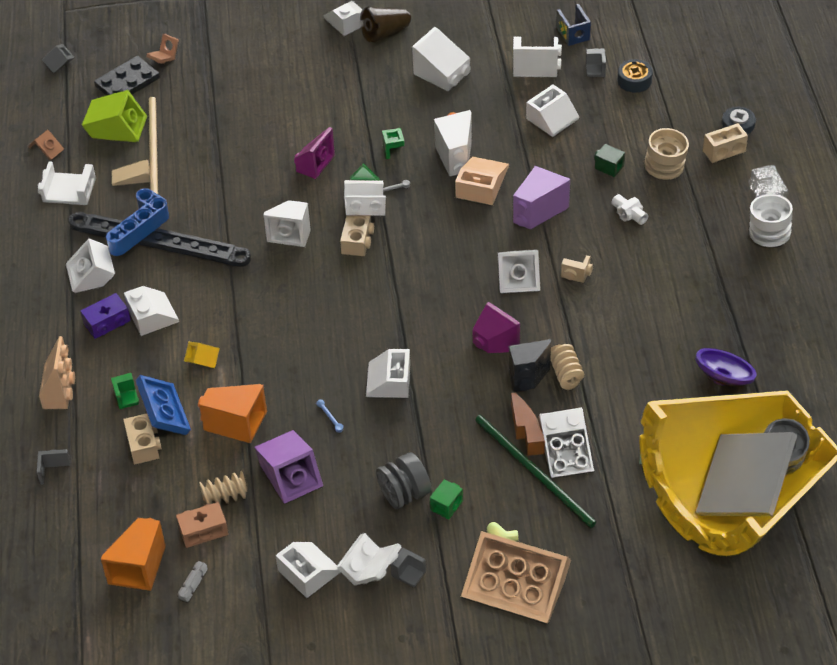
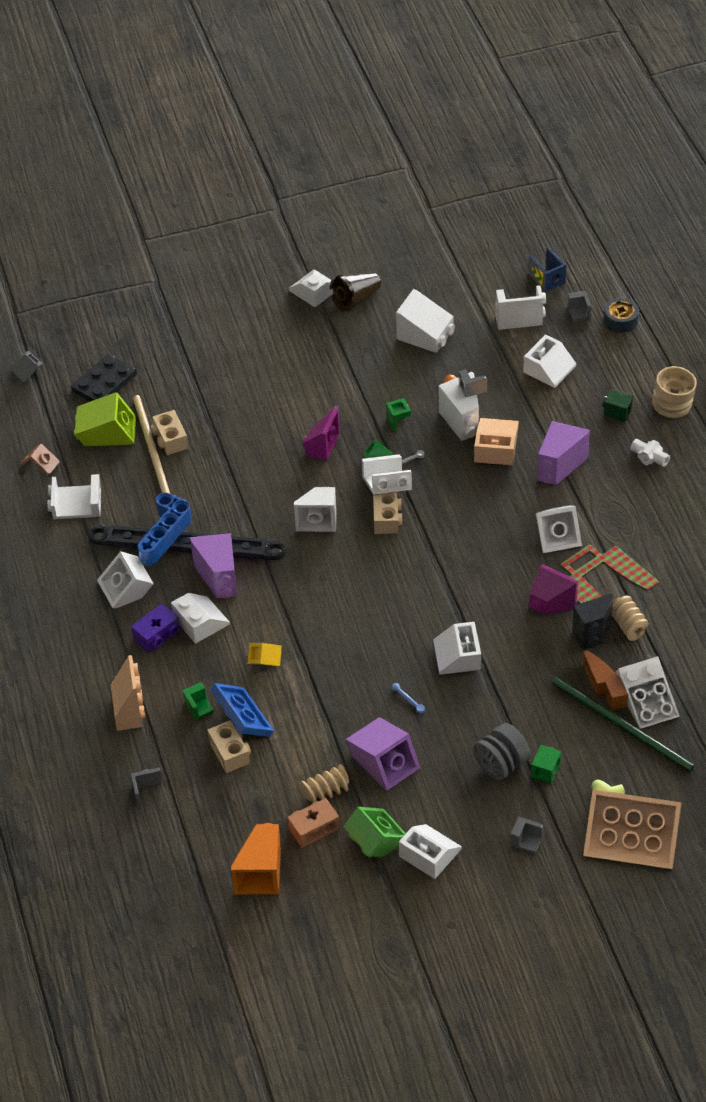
camera: 10 degrees left, 0 degrees up
tan slope [112,160,150,186] -> none
nougat bracket [146,34,179,64] -> none
light grey axle [178,561,207,602] -> none
orange slope [198,384,267,443] -> none
white bracket [337,533,401,586] -> none
tan bracket [561,255,593,283] -> none
none -> tan brick [151,410,189,455]
none -> medium lavender slope [190,533,237,598]
none -> bright green slope [343,807,406,857]
none -> dark grey panel [458,369,487,398]
none -> piece [560,545,659,603]

